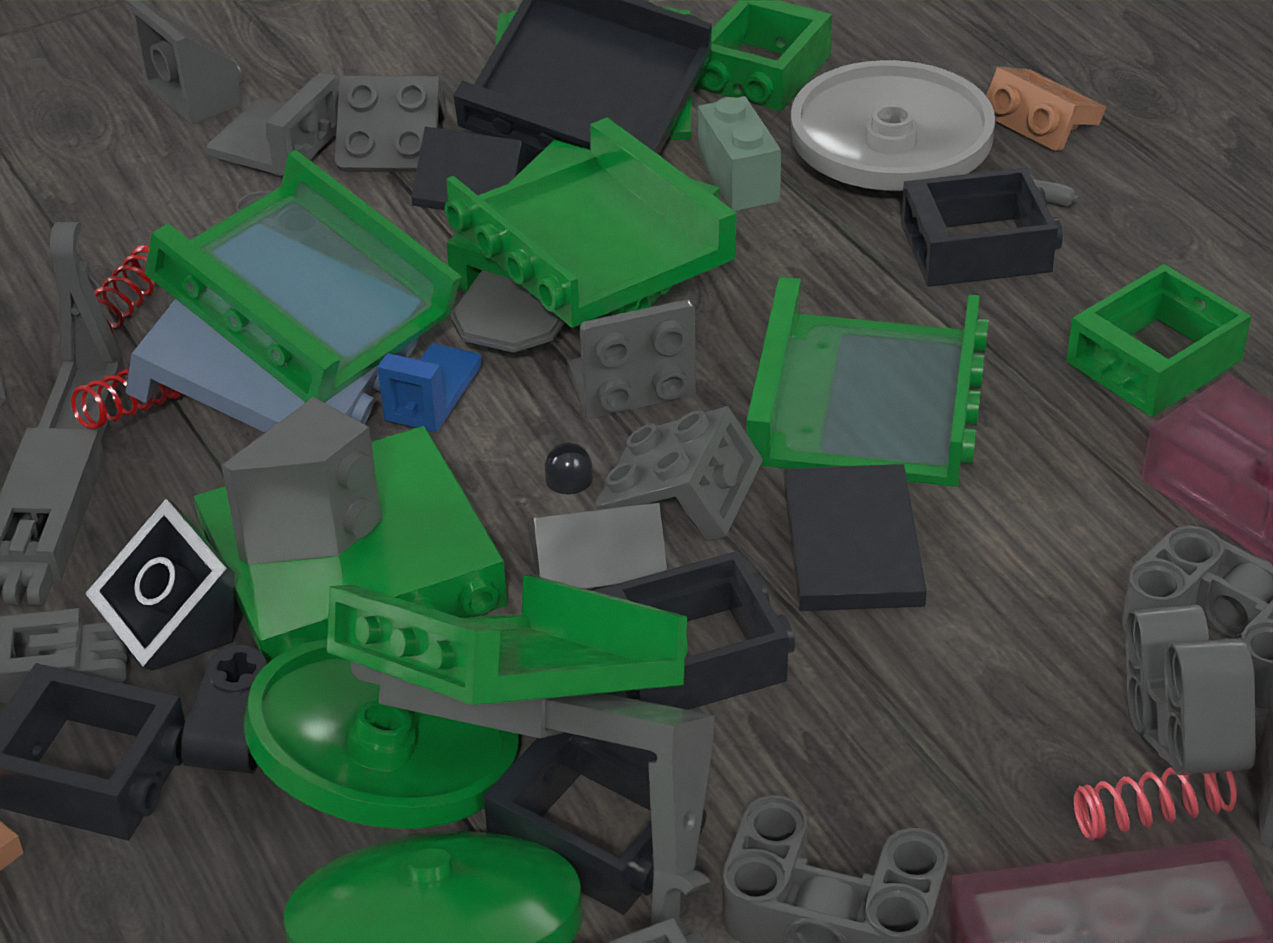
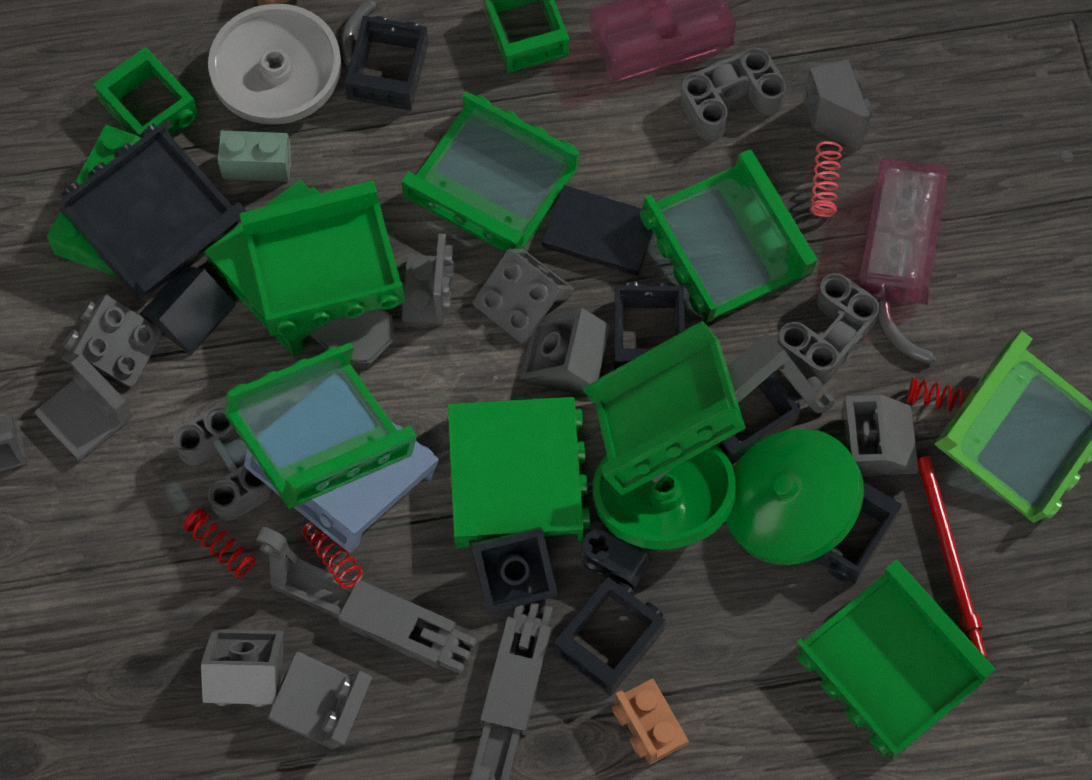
camera: 70 degrees left, 25 degrees up
dark grey slope [221,397,382,565] -> none
blue bracket [377,344,482,433] -> none
black hinge [545,442,593,495] -> none
dark grey beam [1125,604,1256,776] -> none
none -> panel [640,149,818,323]

